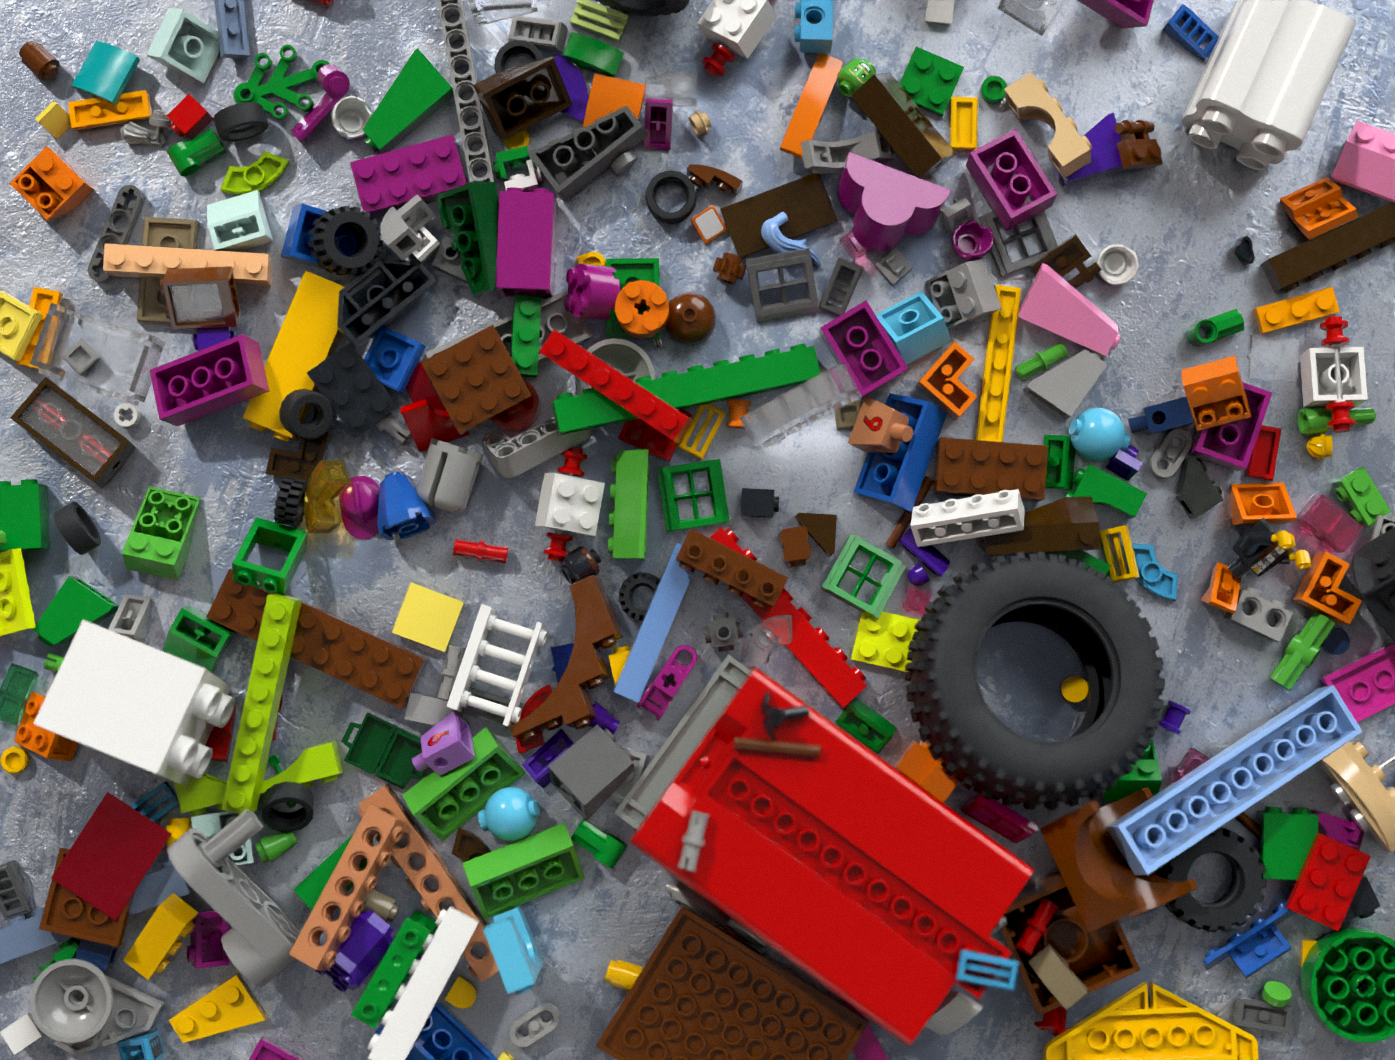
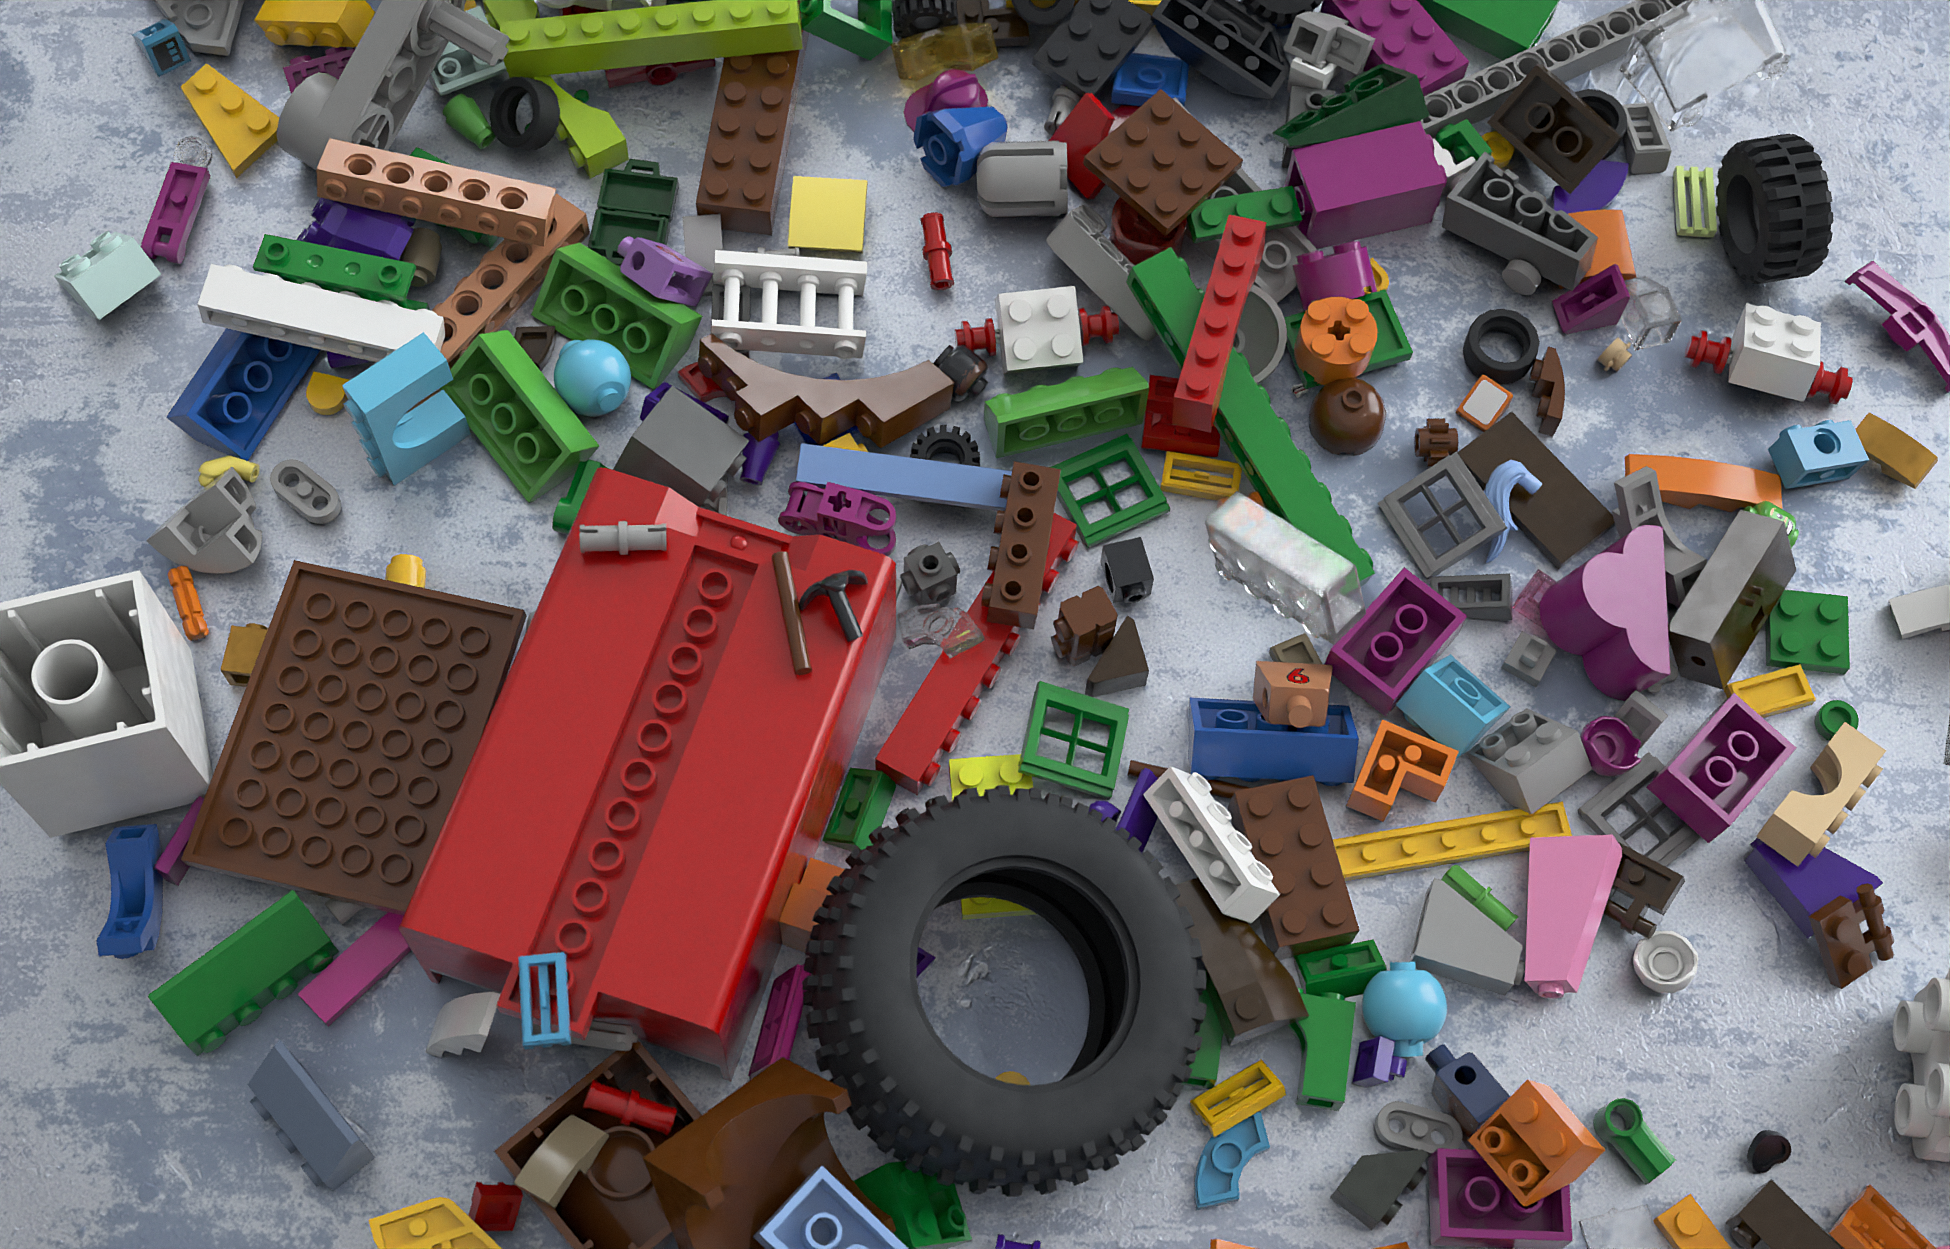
camera: 65 degrees right, 20 degrees down
green slope [562,32,624,77] -> none

